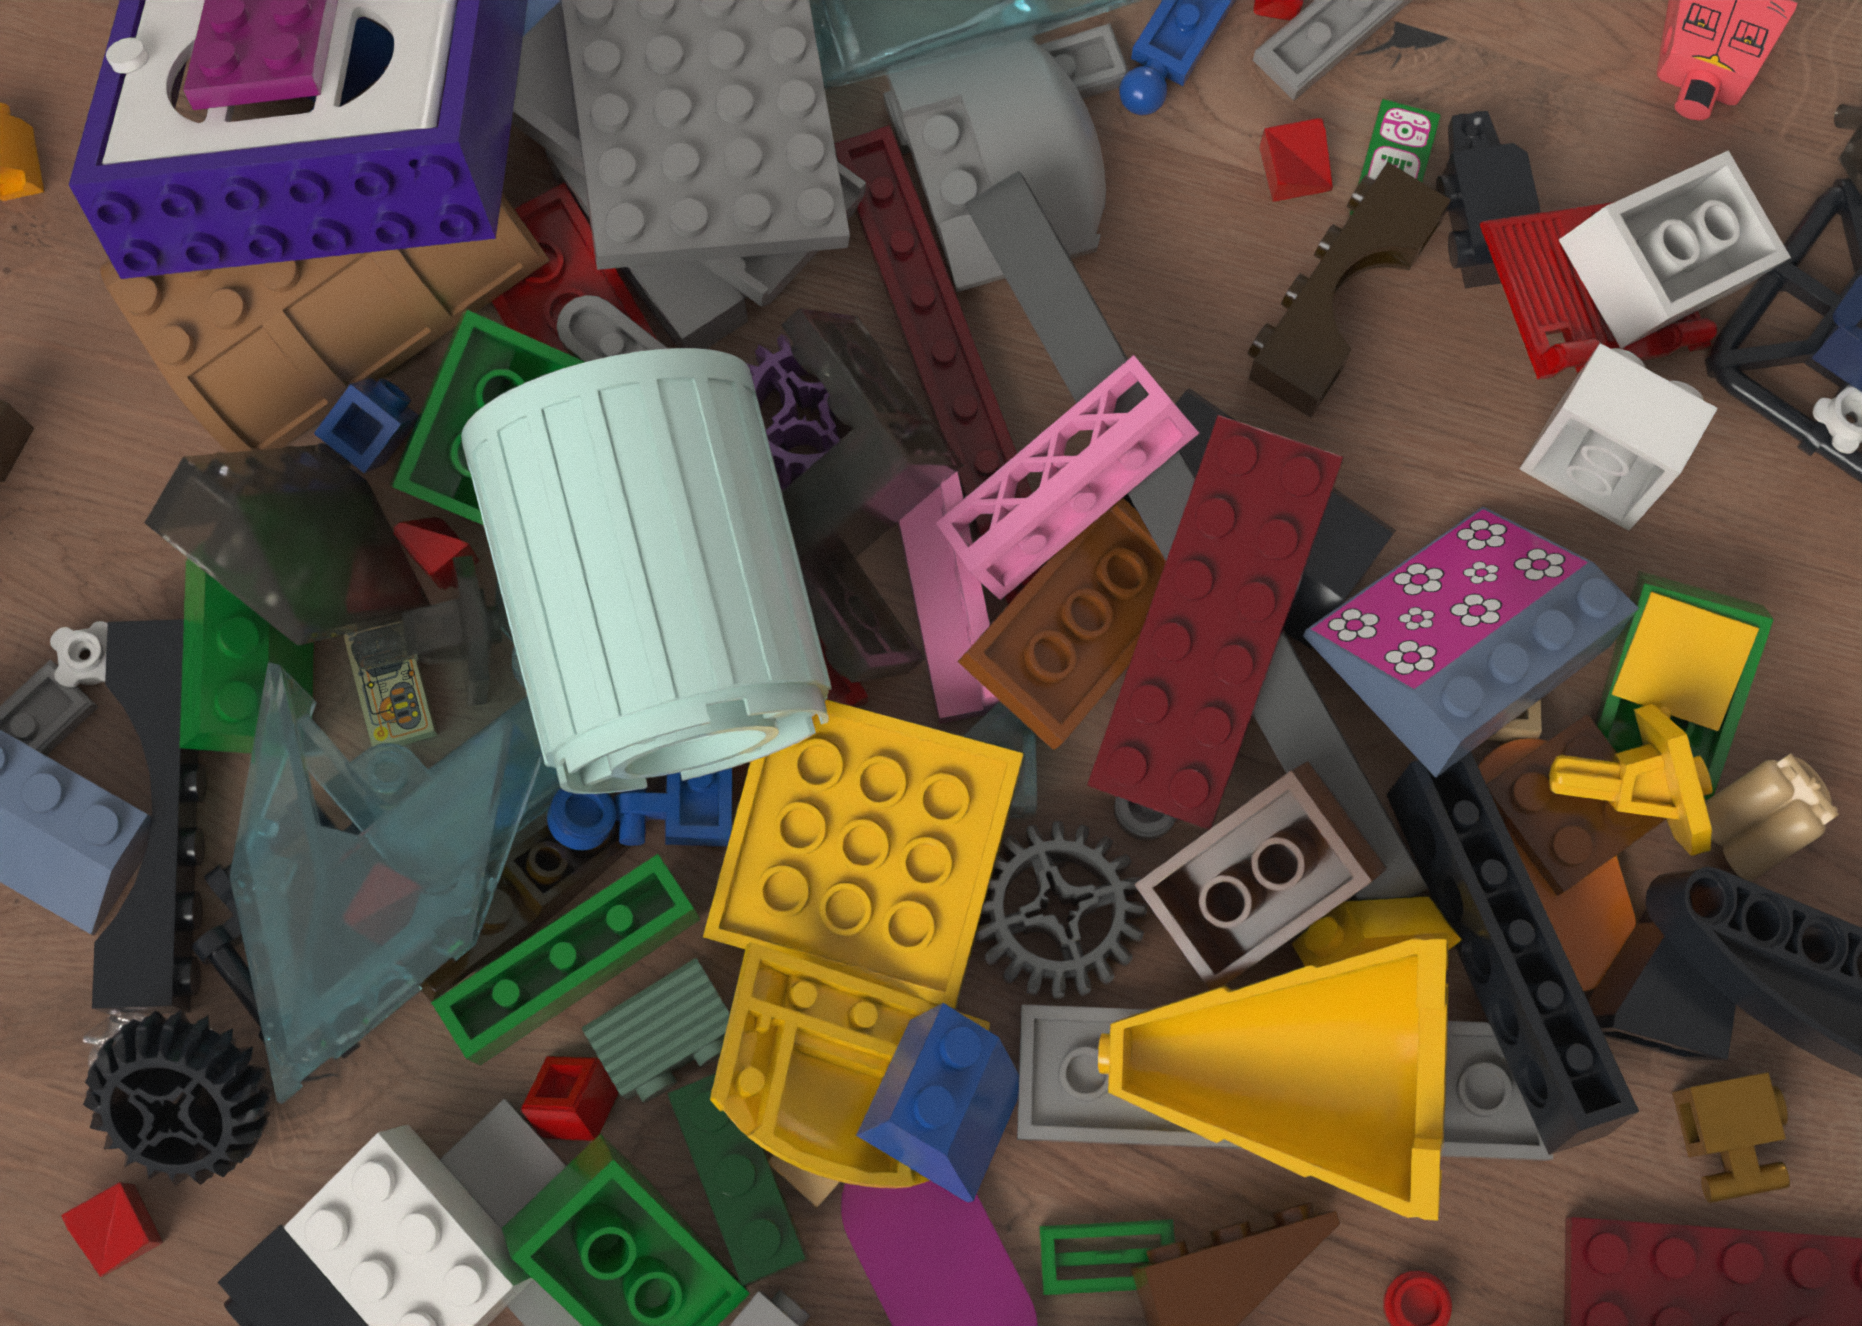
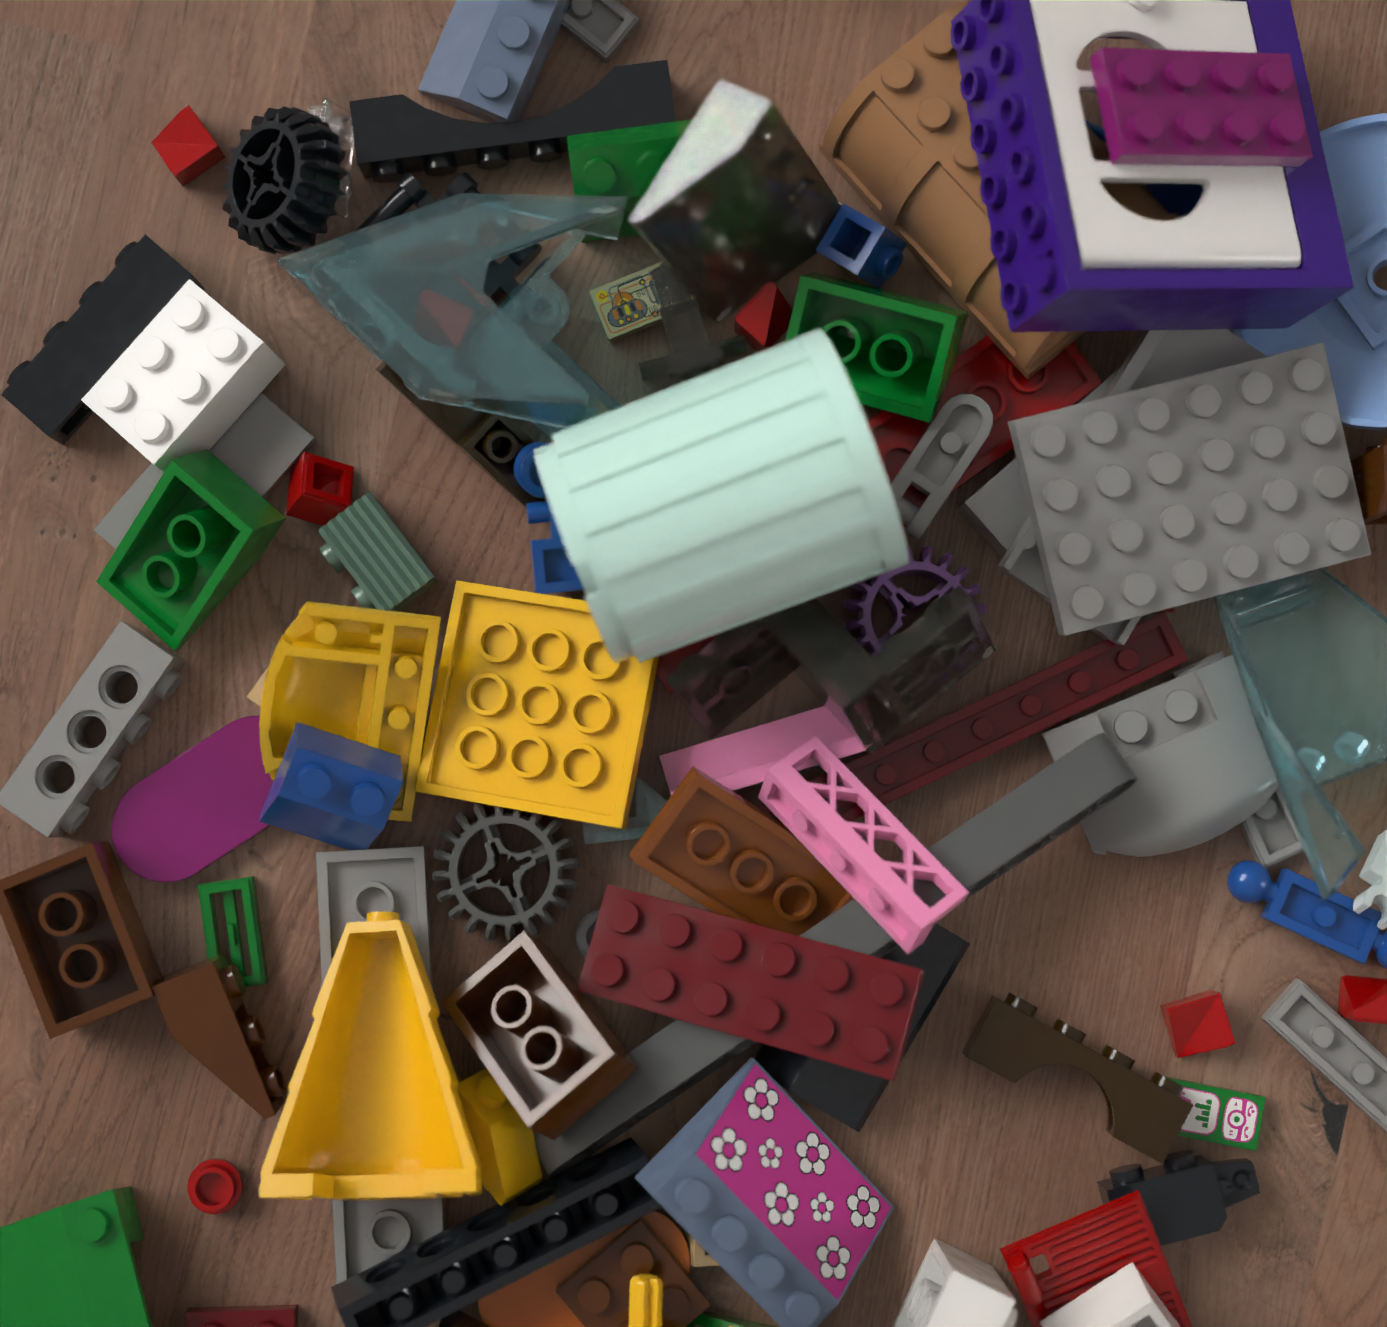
camera: 80 degrees right, 10 degrees up
white plate [50,621,108,688] -> none
green brick [431,854,701,1066] -> none
dark green arch [667,1073,810,1286] -> none

